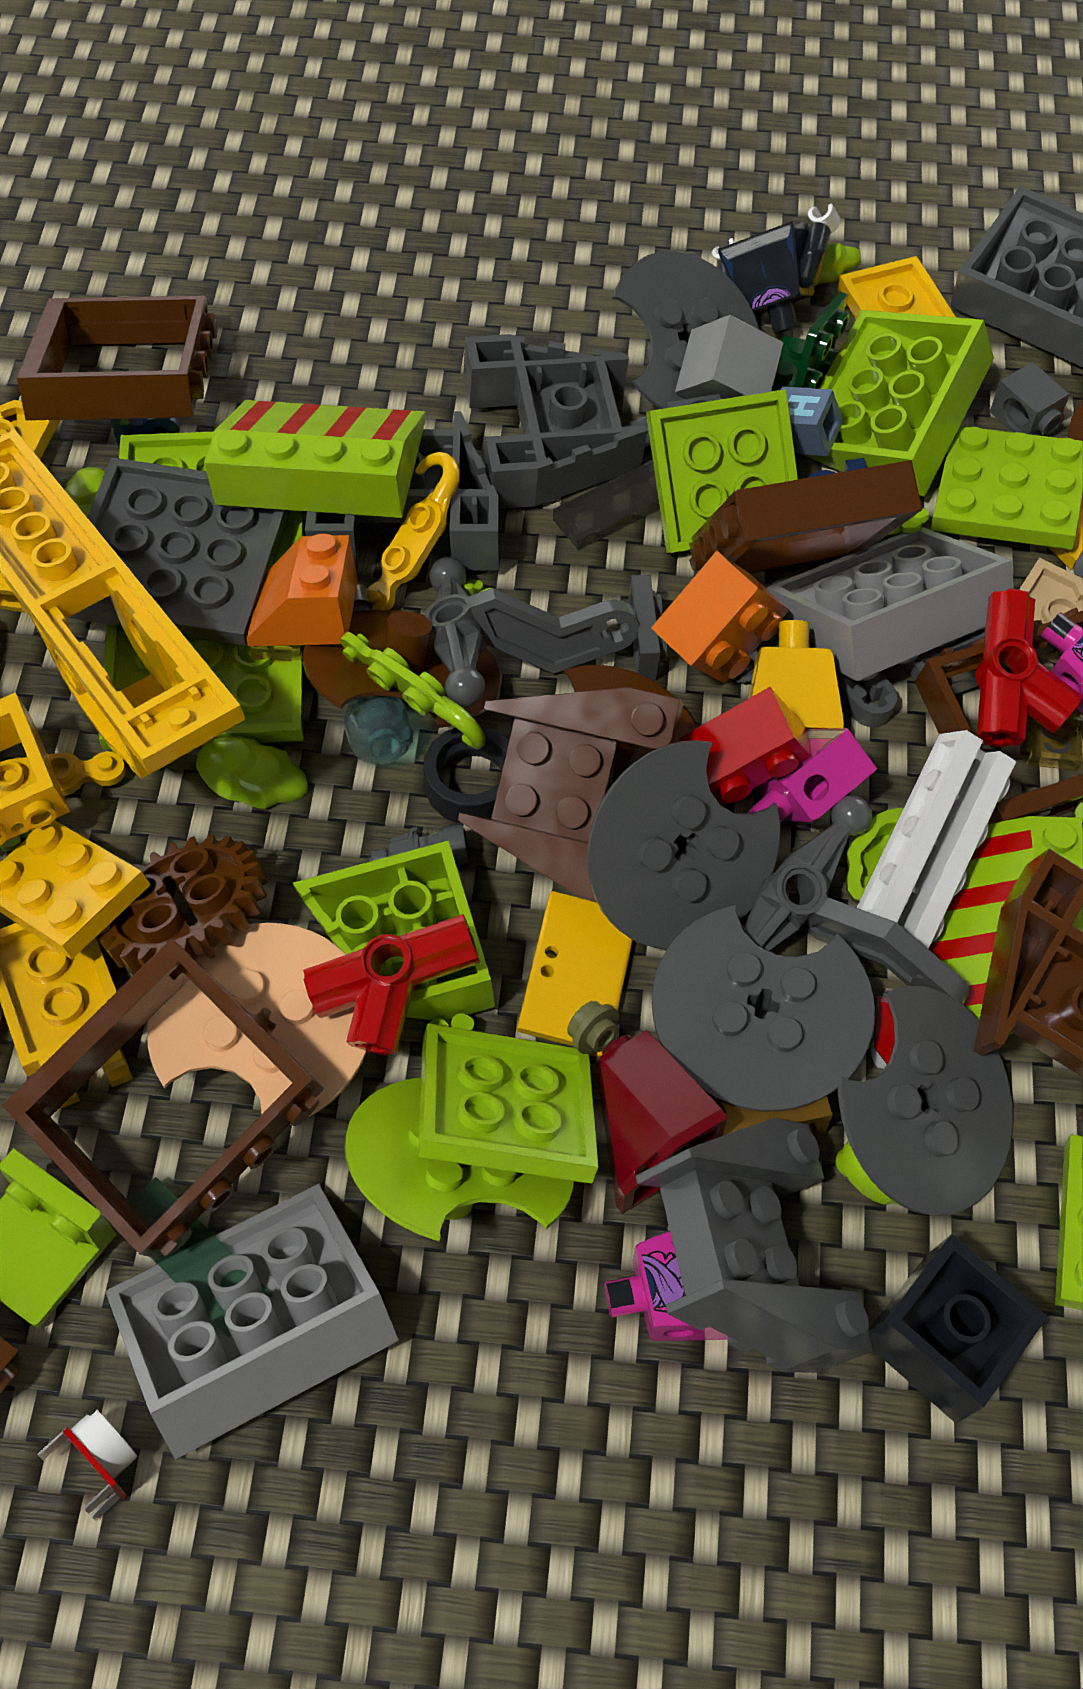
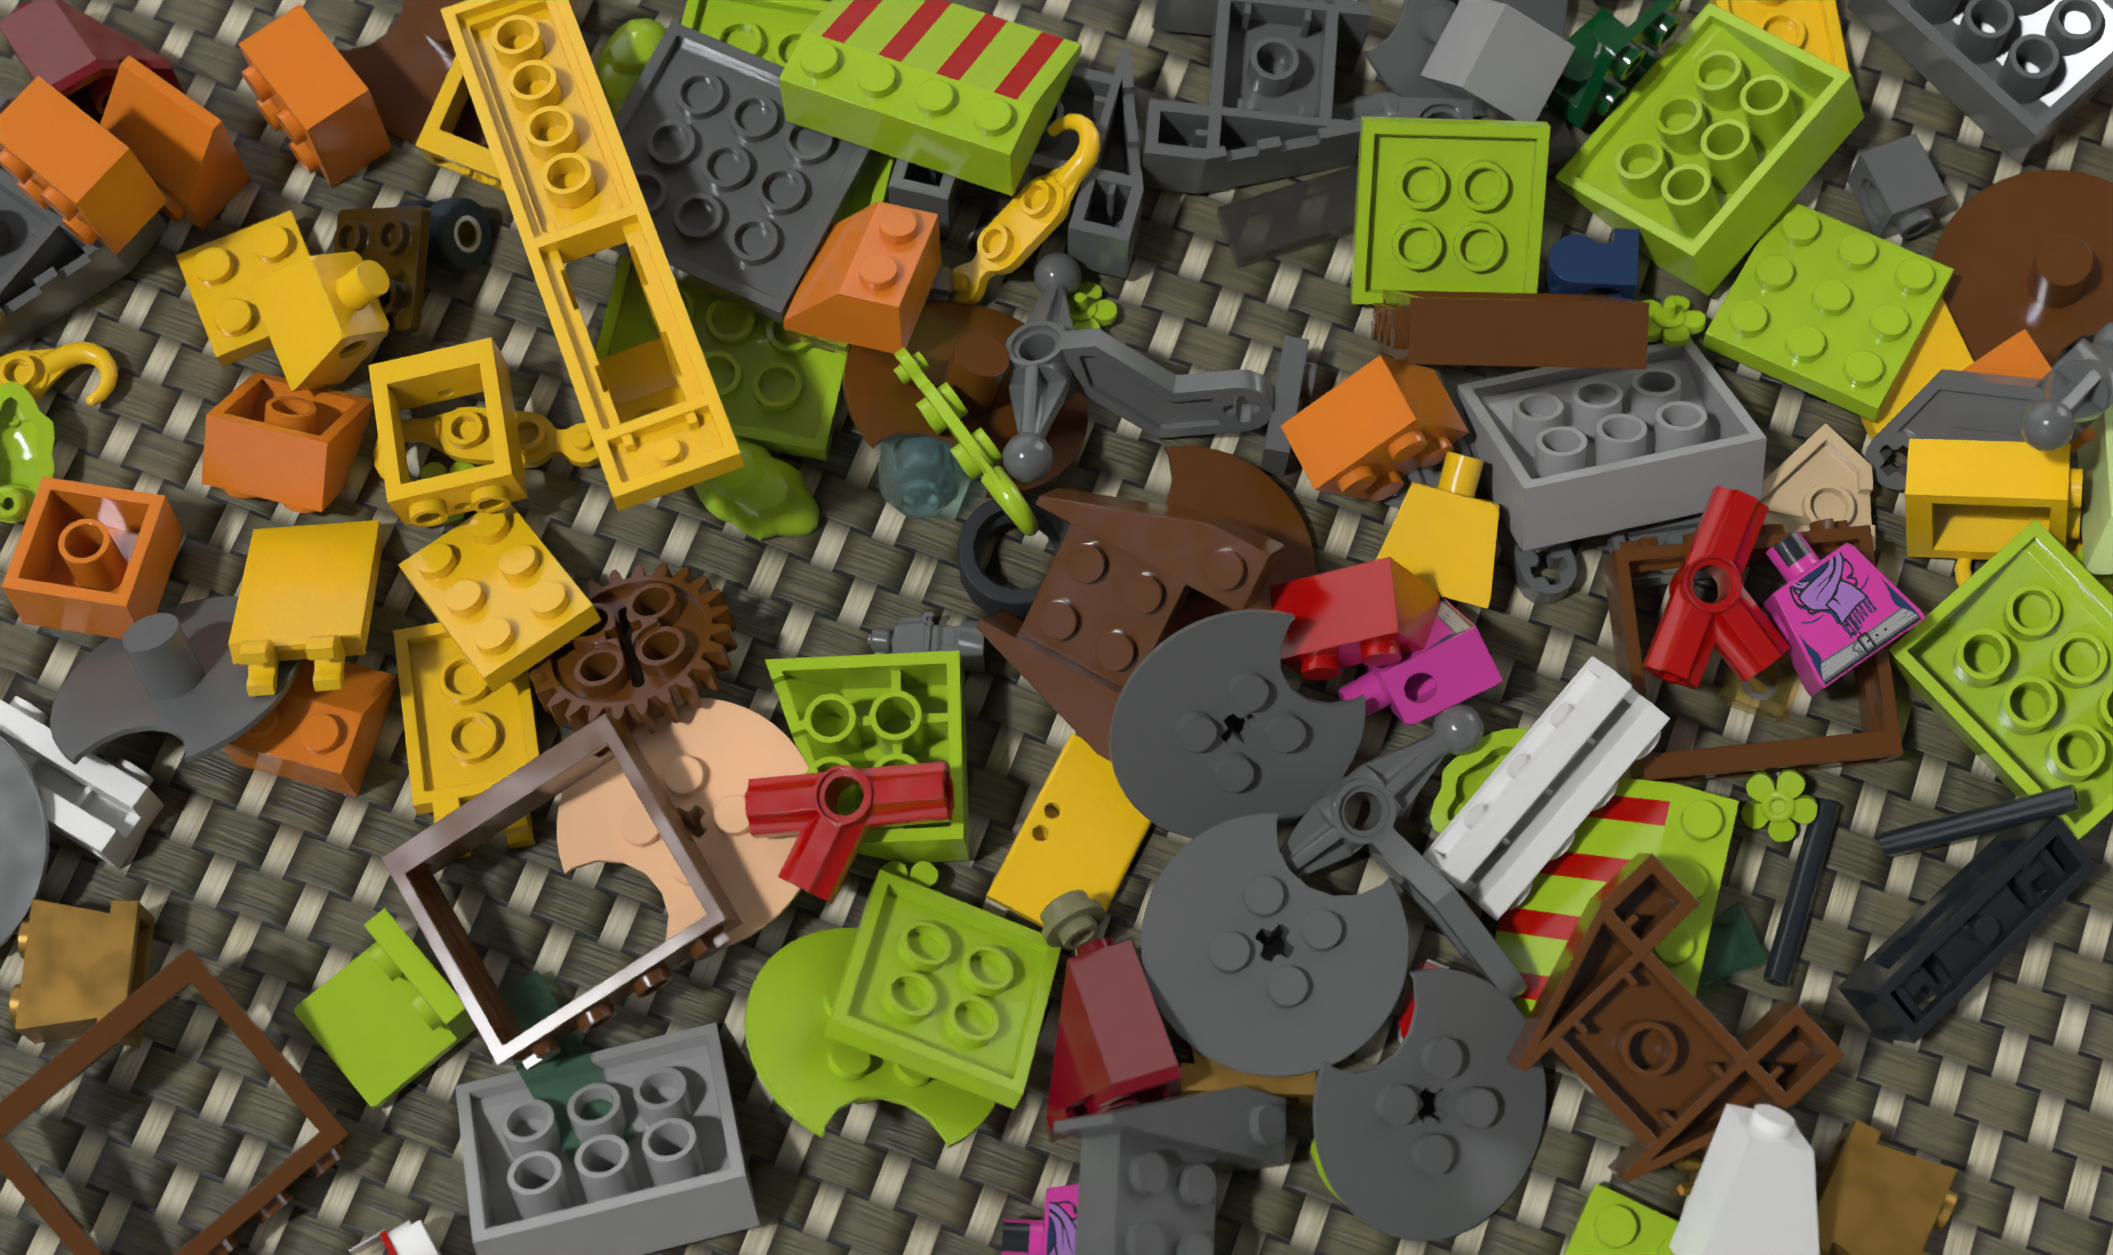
camera: 15 degrees right, 10 degrees up
sand blue brick [781,386,843,456] -> none

